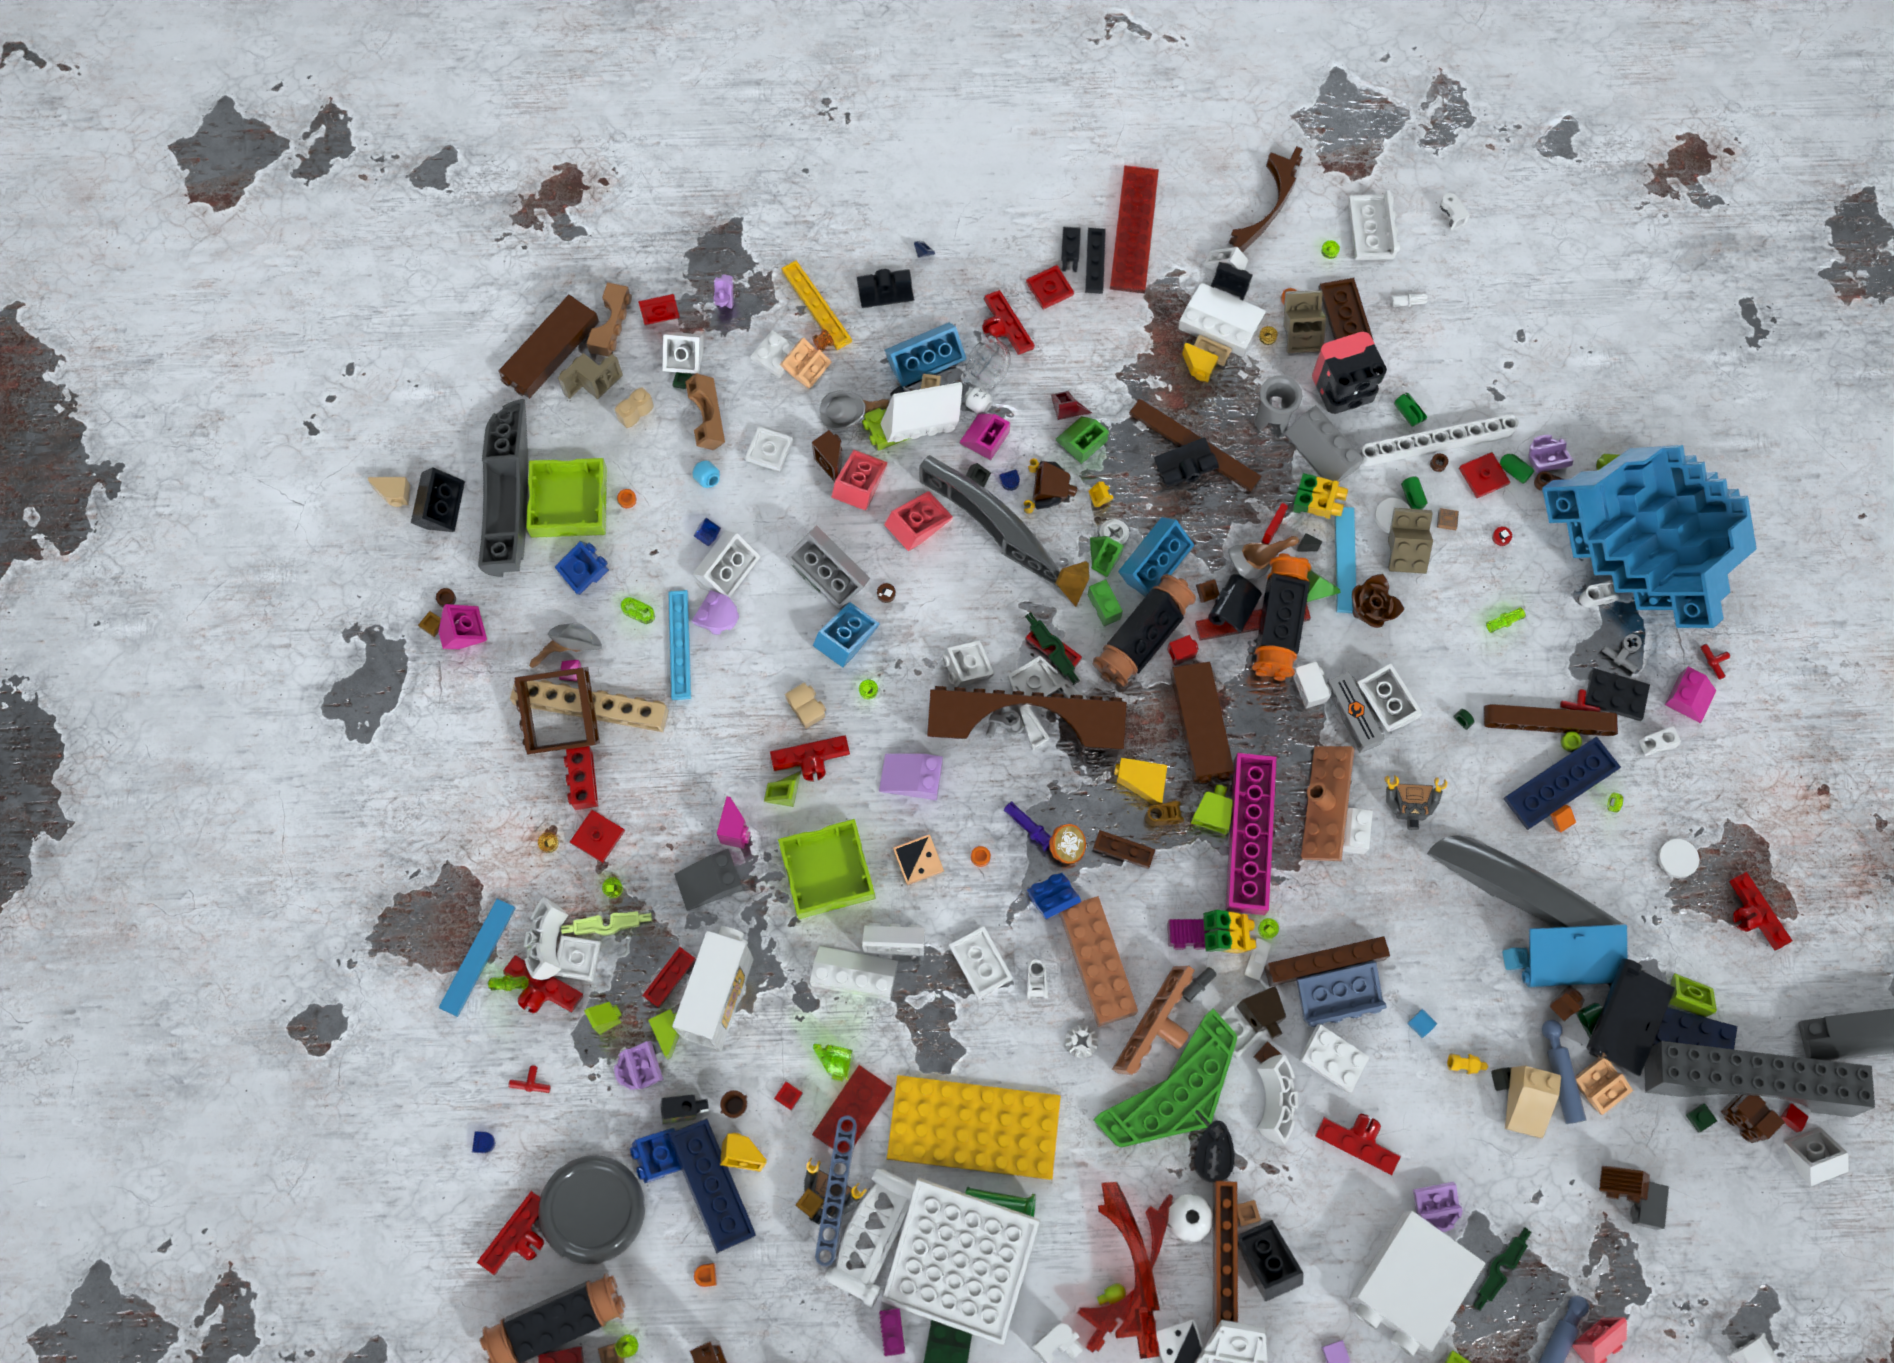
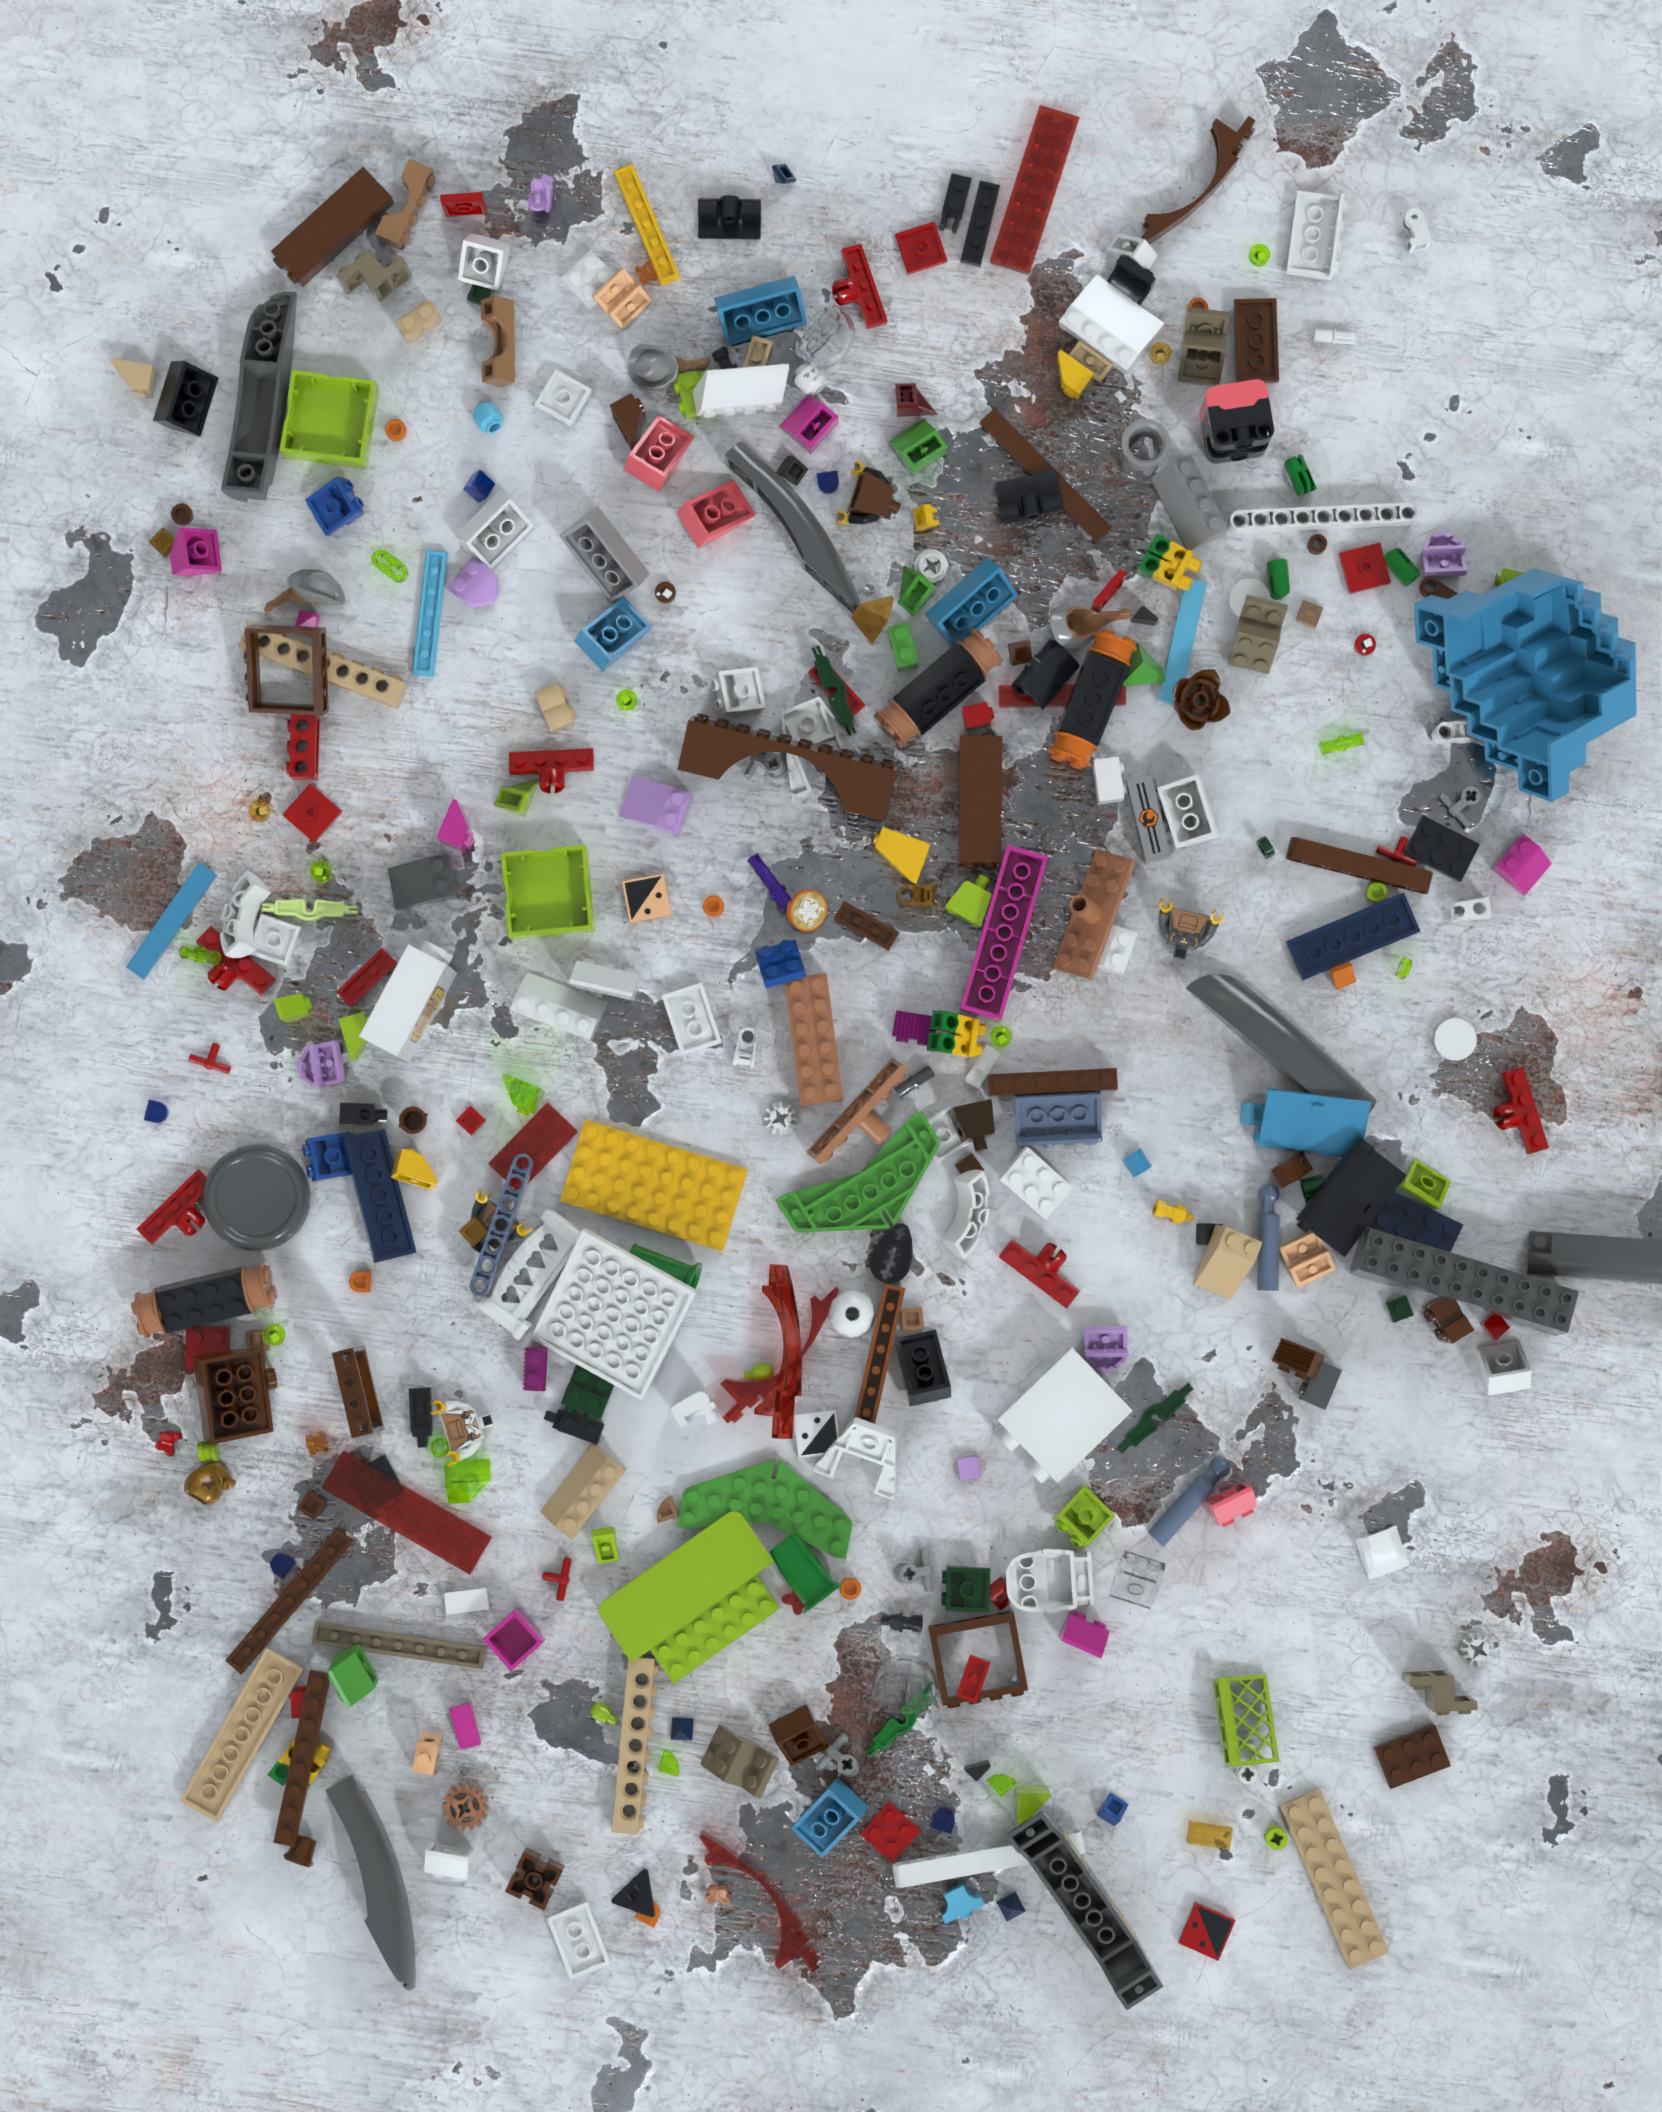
camera: 15 degrees right, 15 degrees up
red piece [1700,644,1730,680] -> none

